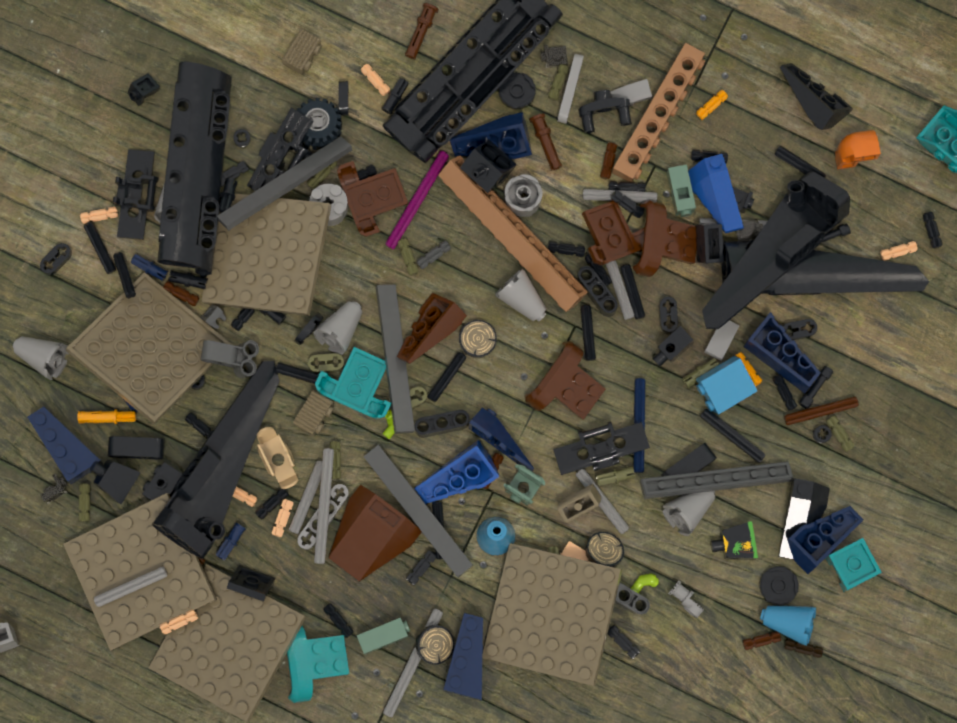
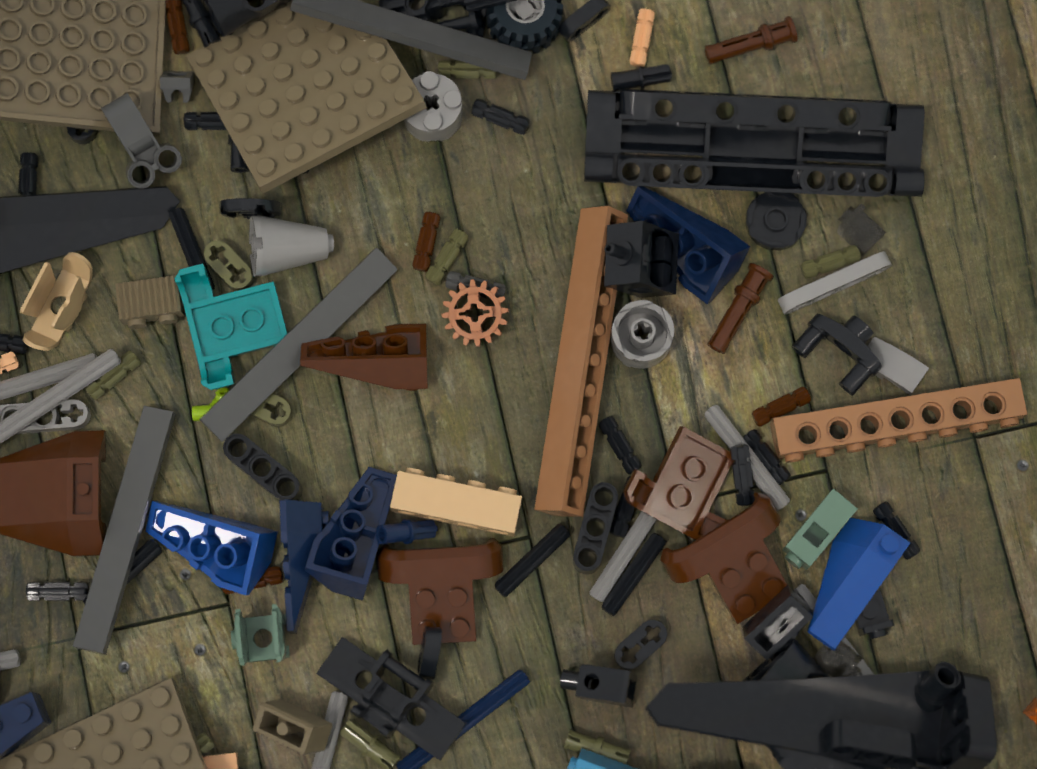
camera: 55 degrees right, 0 degrees up
reddish brown piece [337,161,408,237] -> none
magenta axle [386,151,449,250] -> none
black axle [427,352,466,402] -> none
dark tan tile [459,320,497,358] -> none
dark azure cone [477,517,515,555] -> none
light grey cone [495,269,547,322] -> none
light orange axle [696,90,728,120] -> none
light grey slope [704,320,739,361] -> none
black axle [775,146,826,178] -> none
none -> dark blue wedge [305,467,397,600]
none -> dark blue axle [376,519,438,545]
none -> tan brick [390,468,522,537]
none -> reddish brown axle [412,212,440,272]
none -> black beam [417,626,442,680]
none -> nougat gear [441,279,509,347]

